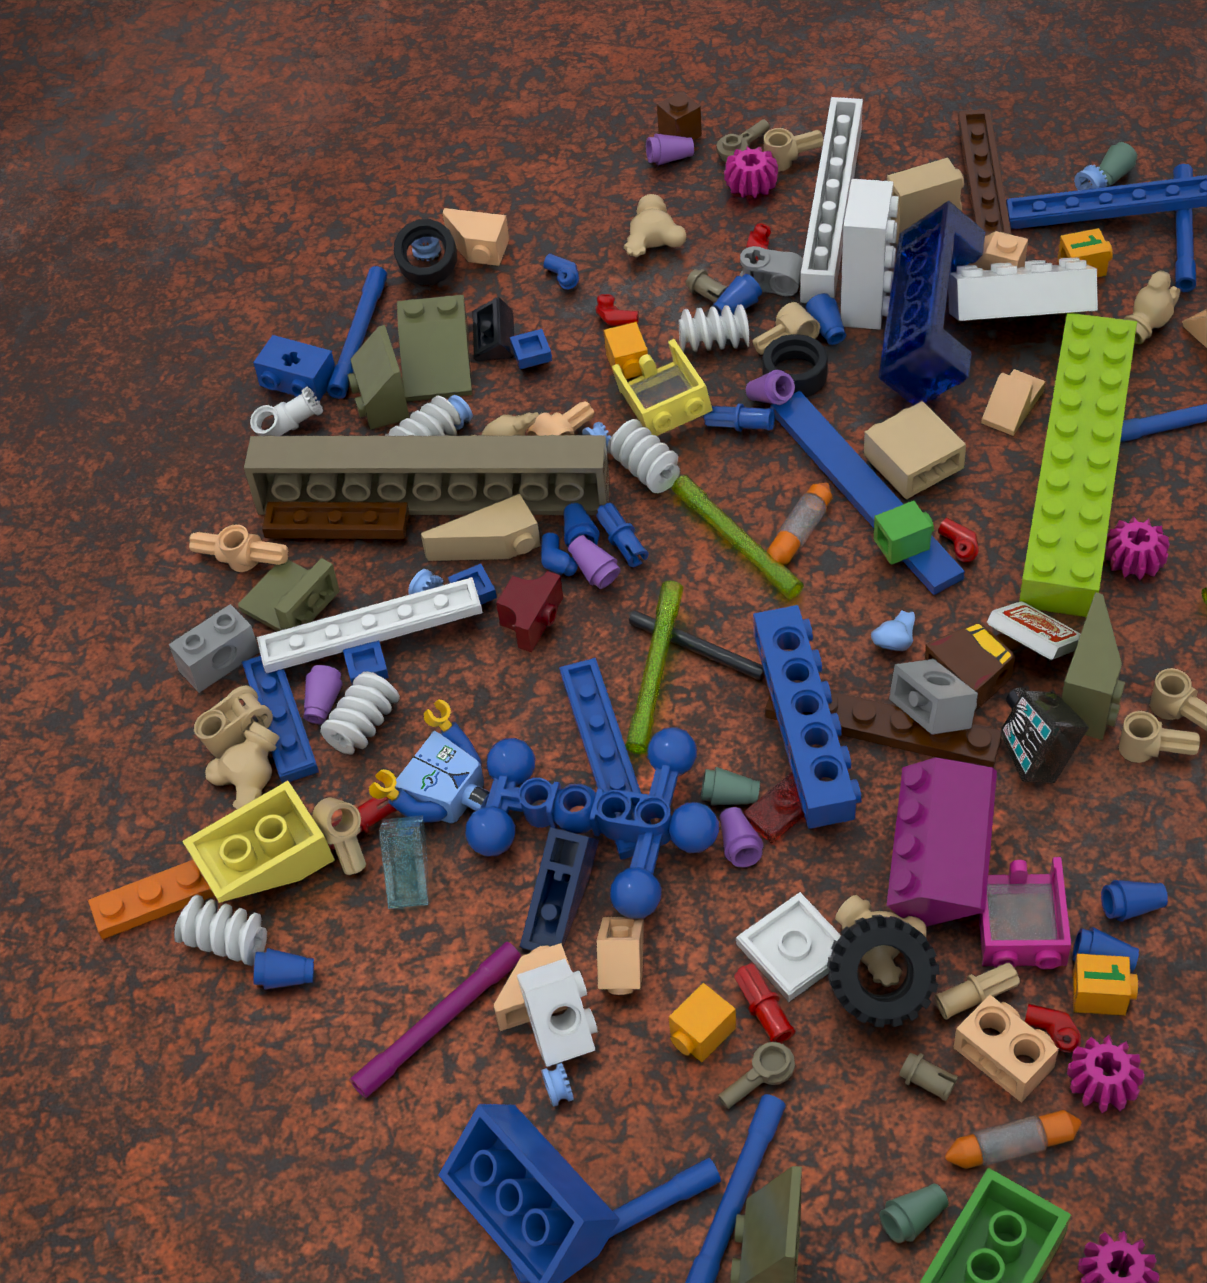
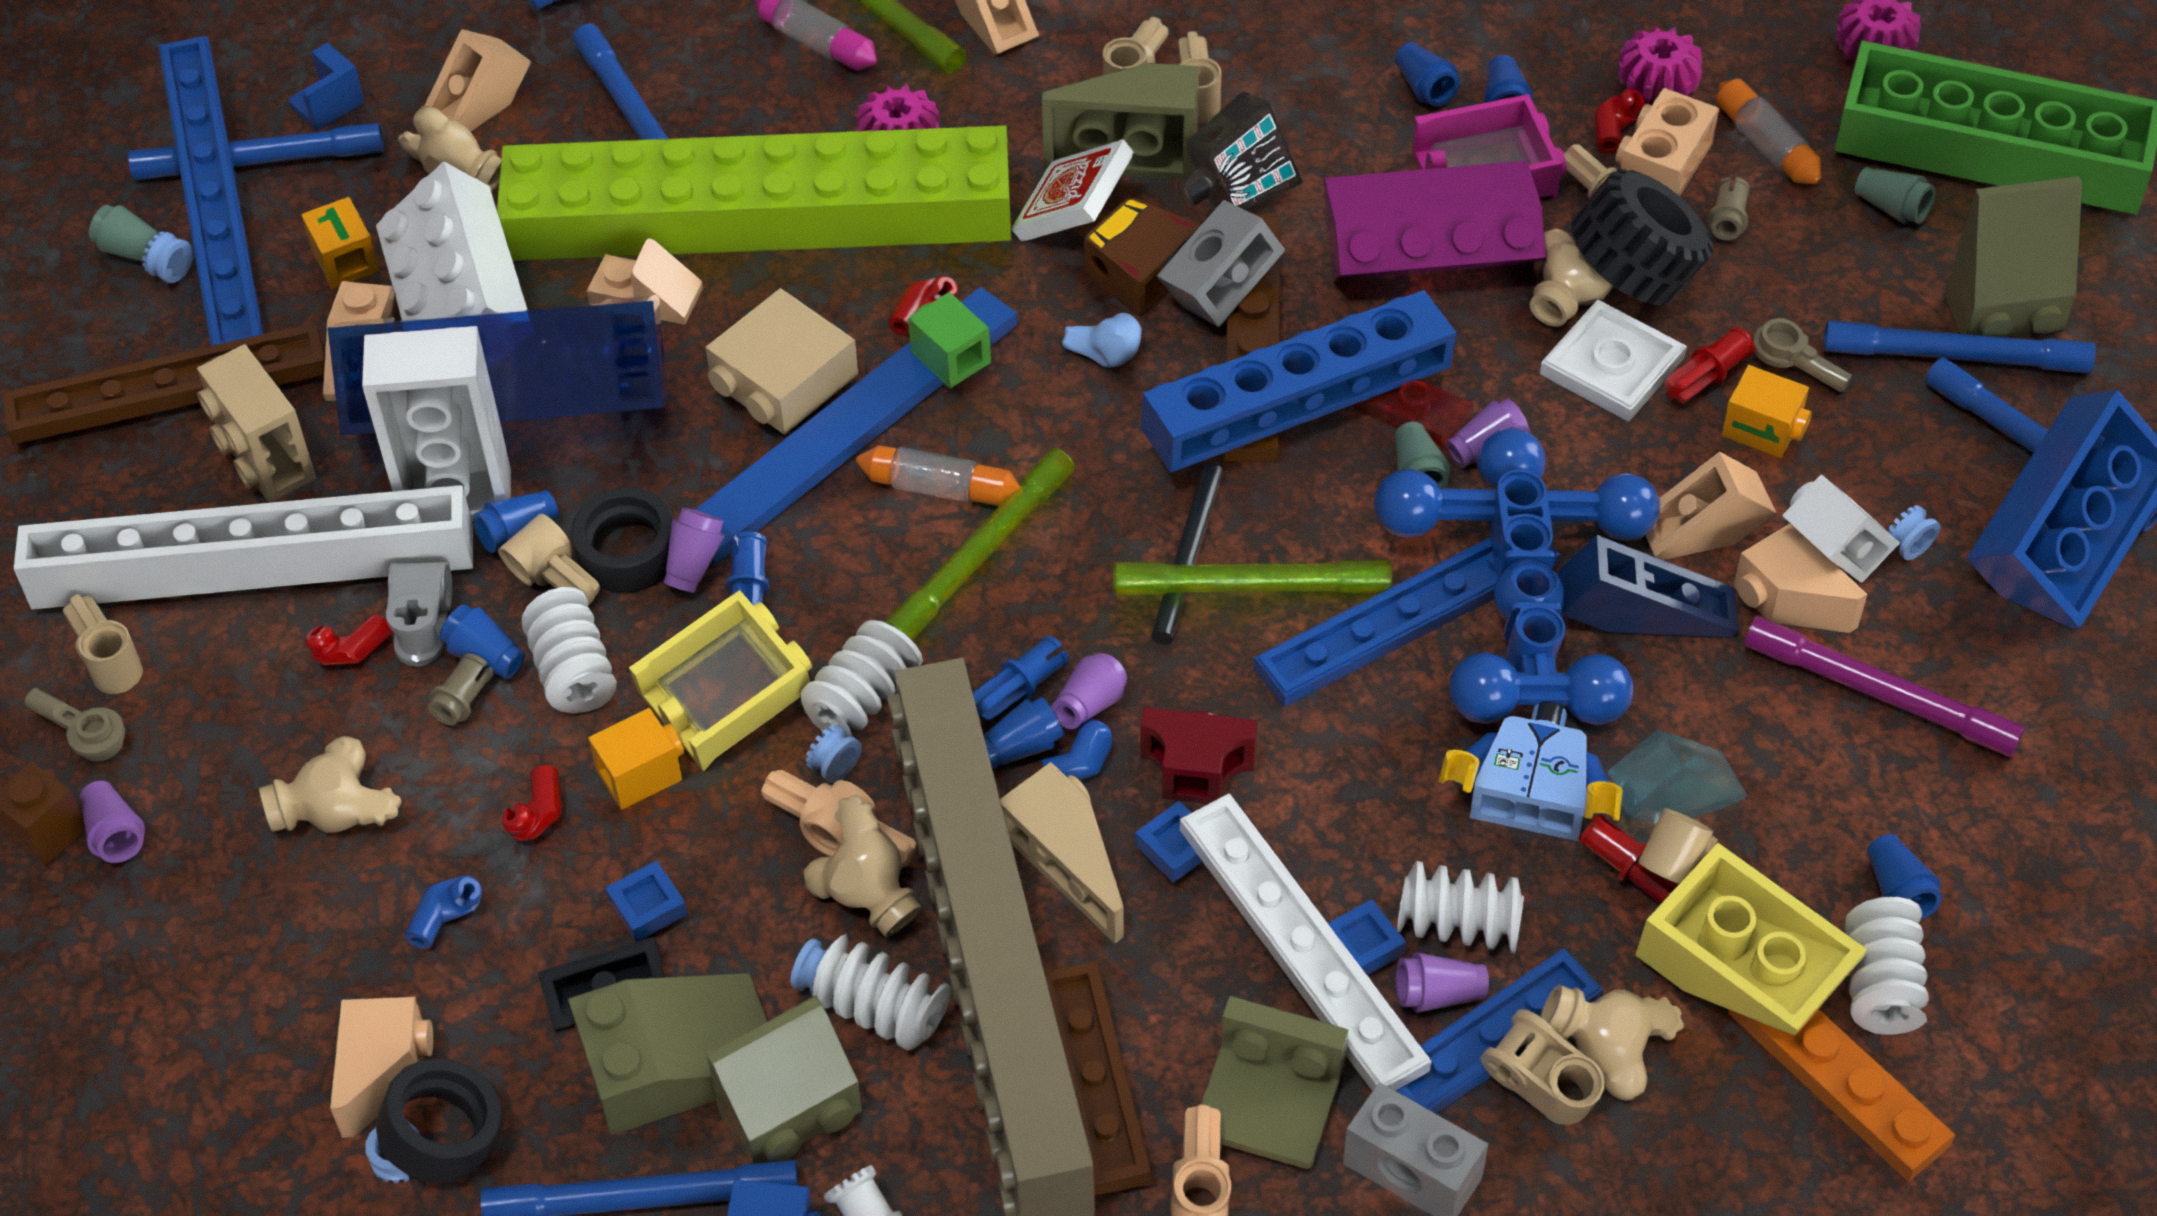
camera: 110 degrees left, 0 degrees up
light blue bush [408,569,443,595] -> none
dark pink gear [724,146,778,198] -> none
light orange brick [1073,954,1138,1016] -> none

